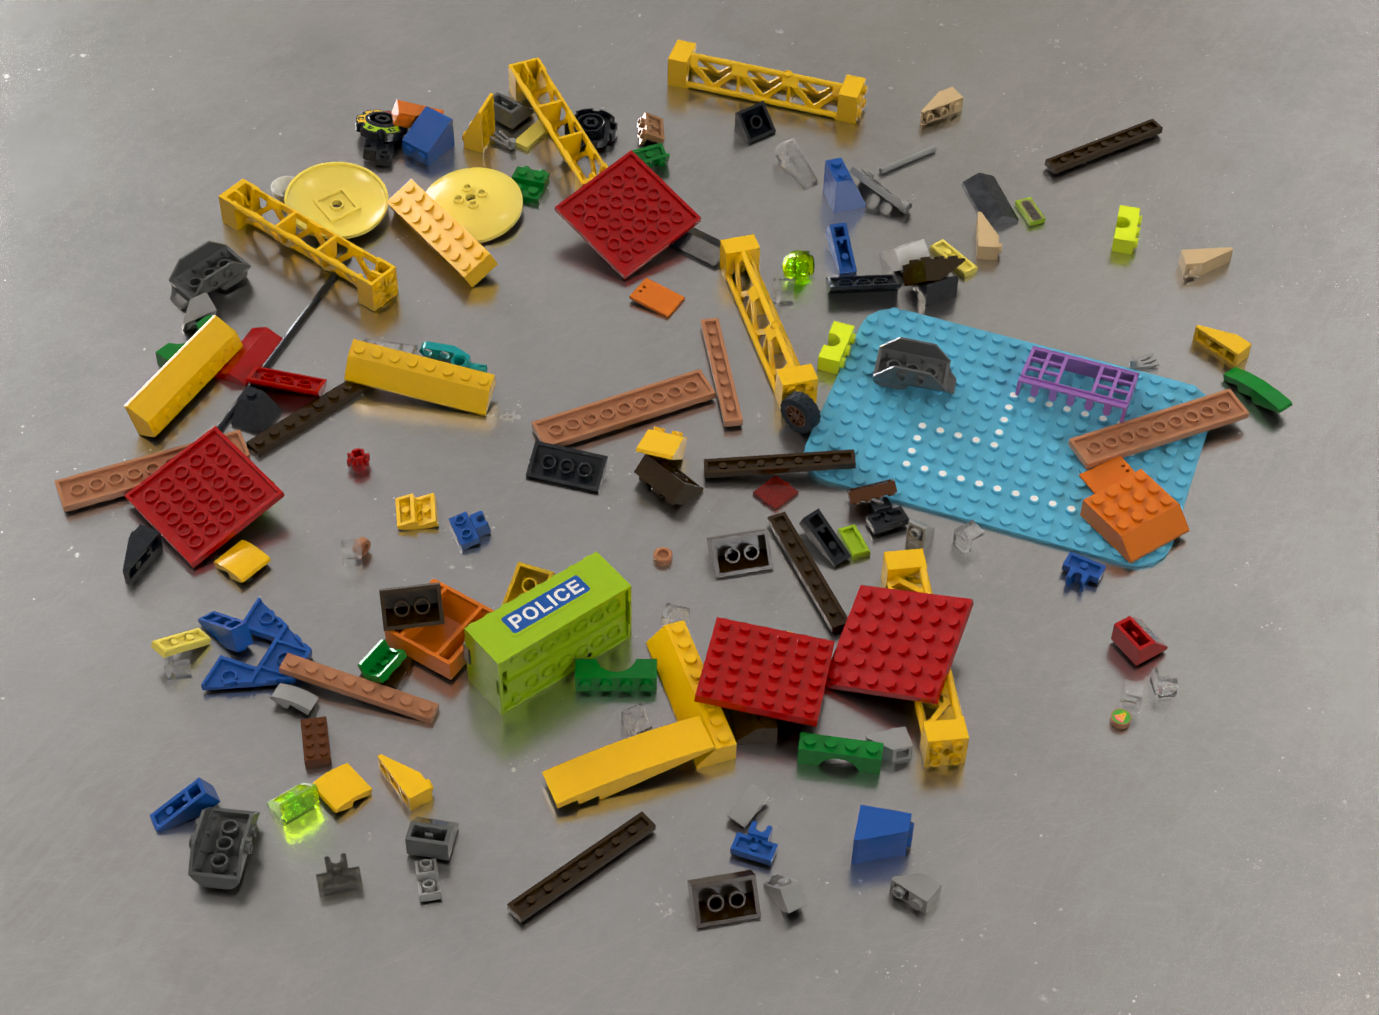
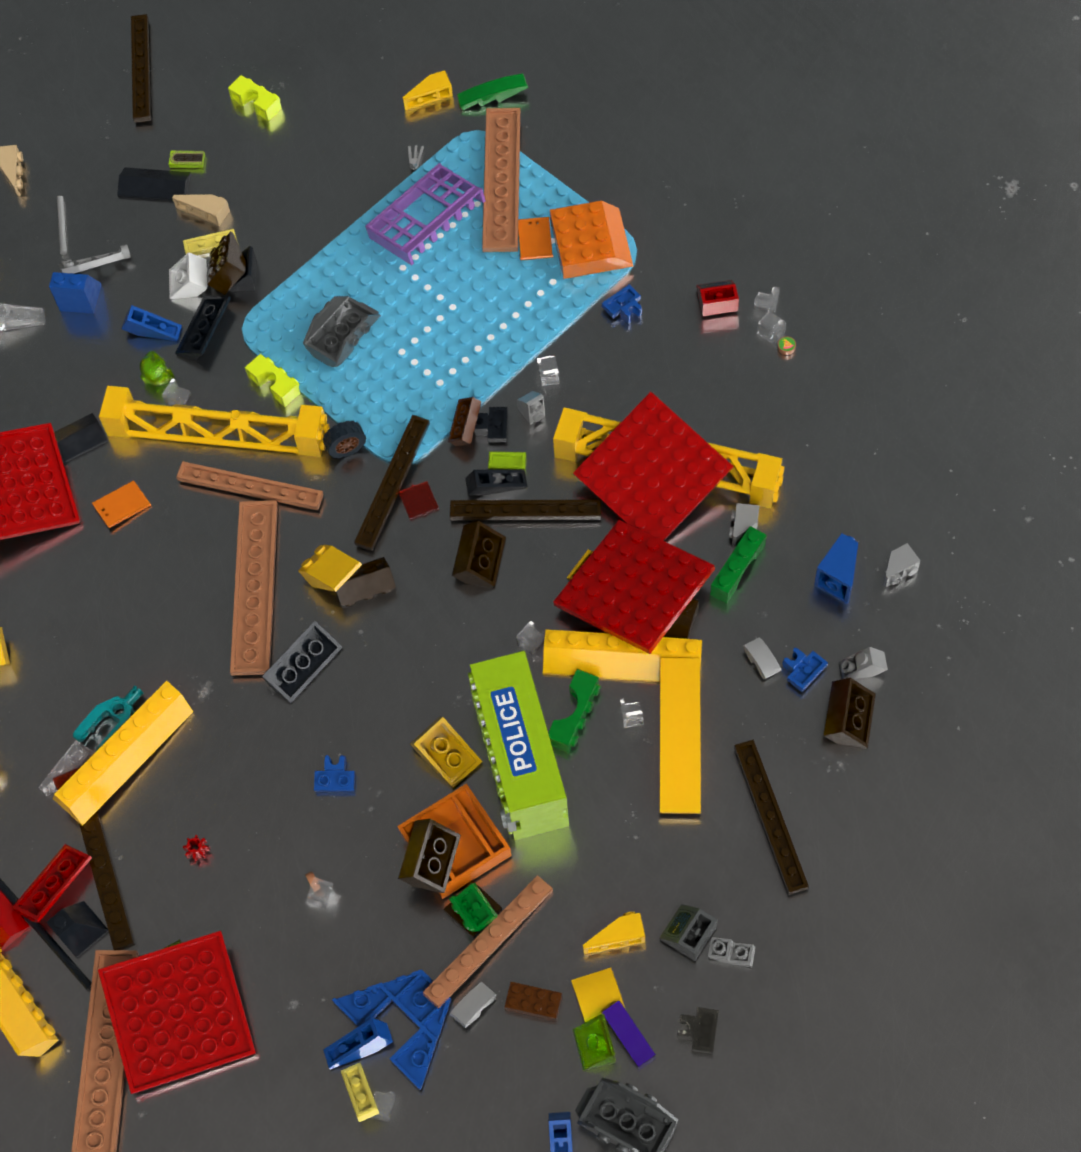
camera: 60 degrees left, 15 degrees up
black slope [123,524,162,585] -> none
yellow slope [214,540,271,583] -> none
yellow slope [395,493,439,530] -> none
nougat tile [653,547,673,566] -> none
tan slope [1178,247,1233,277] -> none
none -> dark purple tile [602,1001,656,1067]

